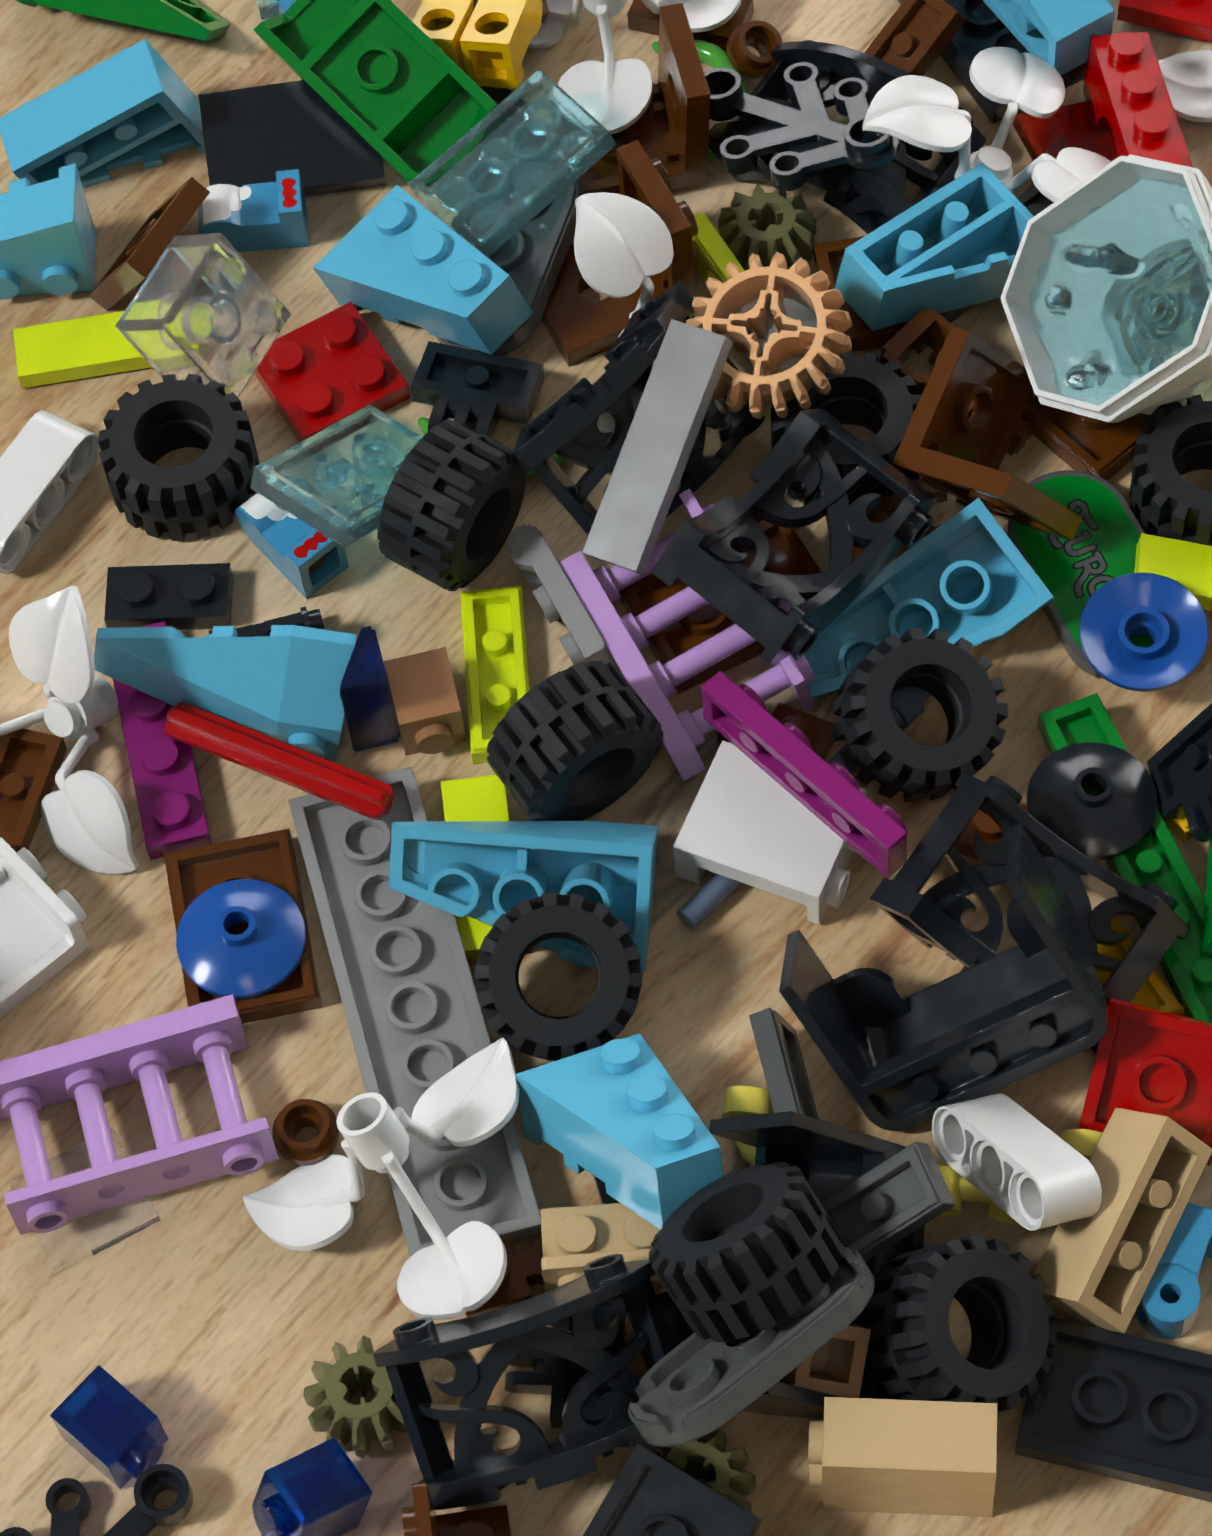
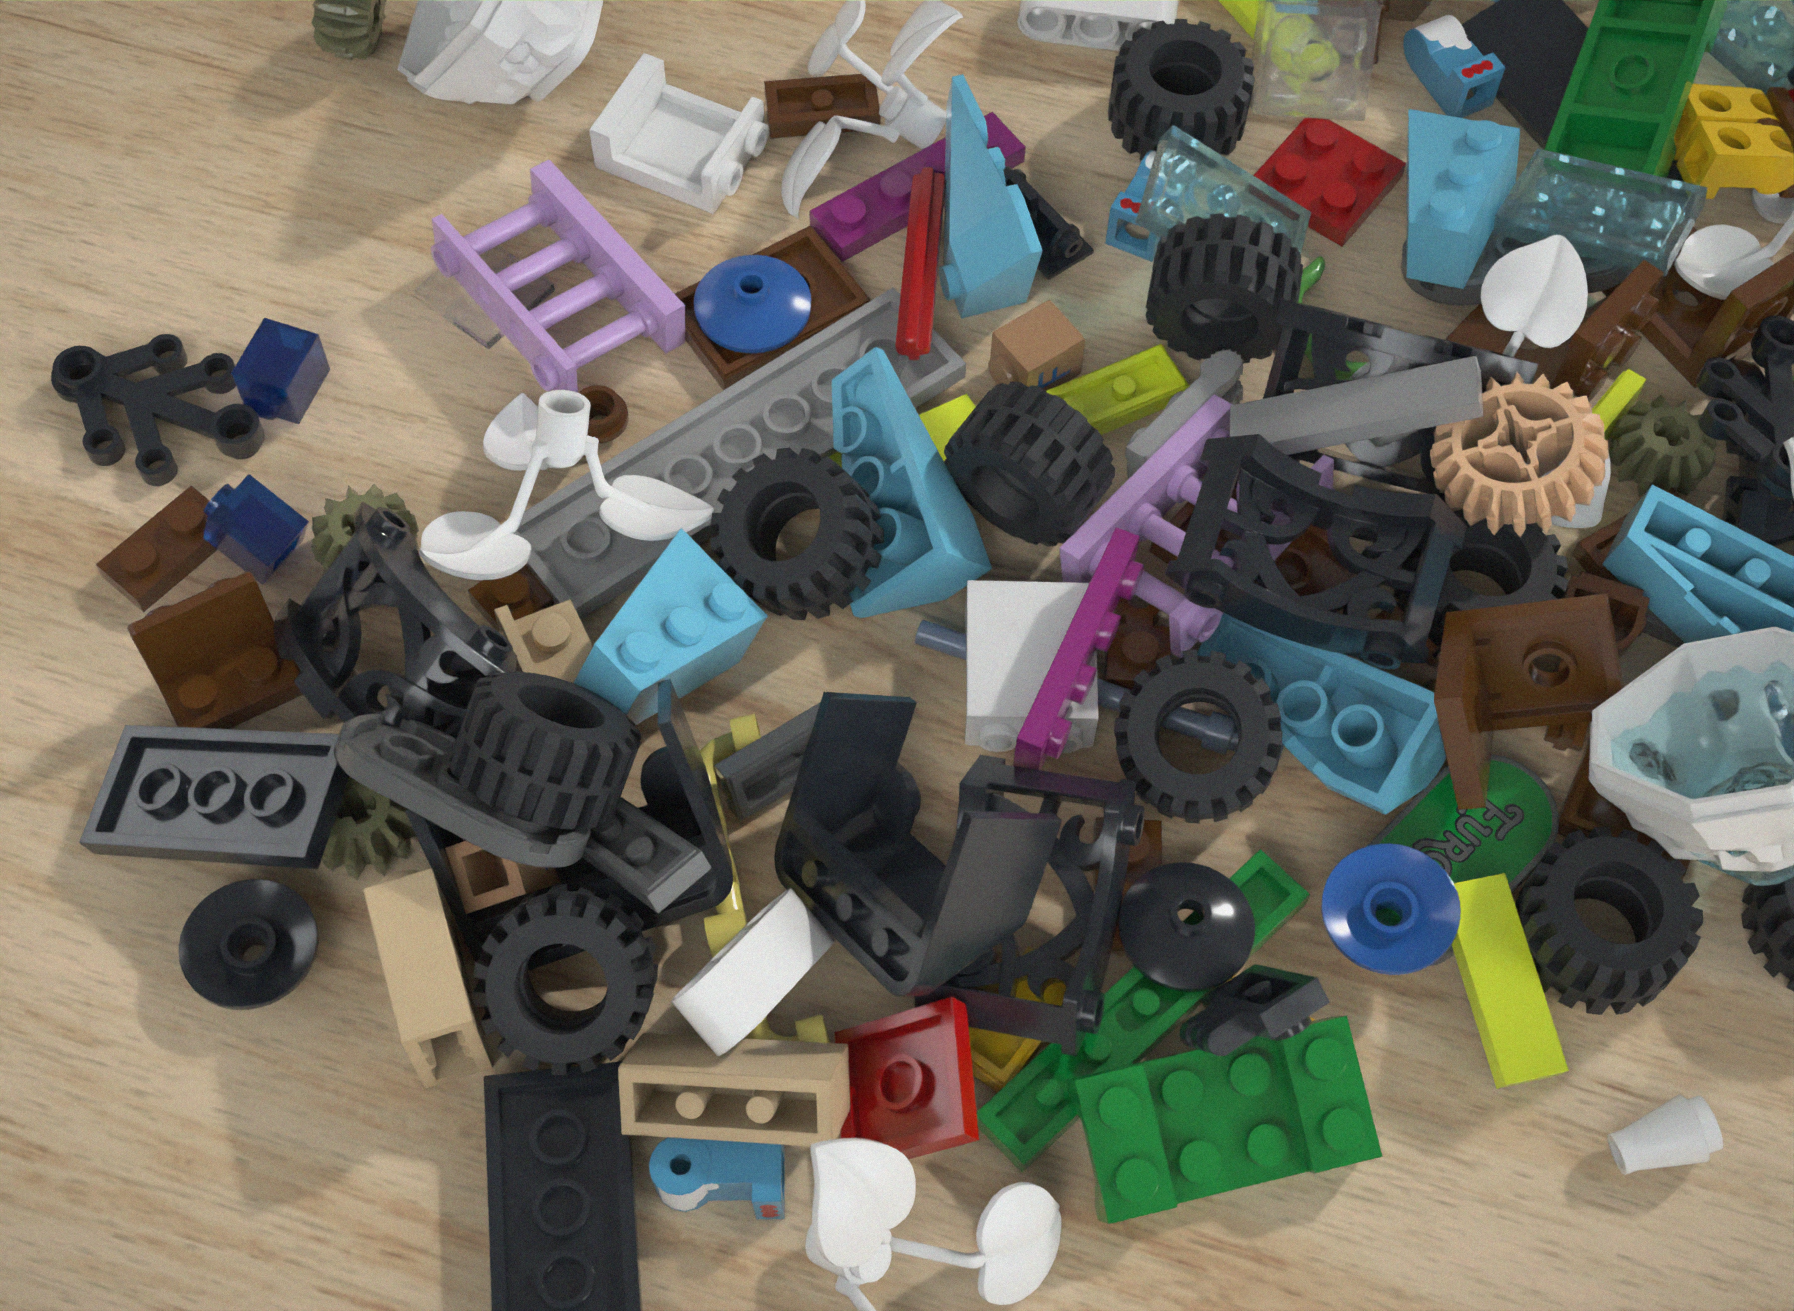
camera: 60 degrees right, 0 degrees up
black plate [104,563,233,630] -> none
slope [339,626,400,752] -> none
black hinge [411,341,545,438] -> none

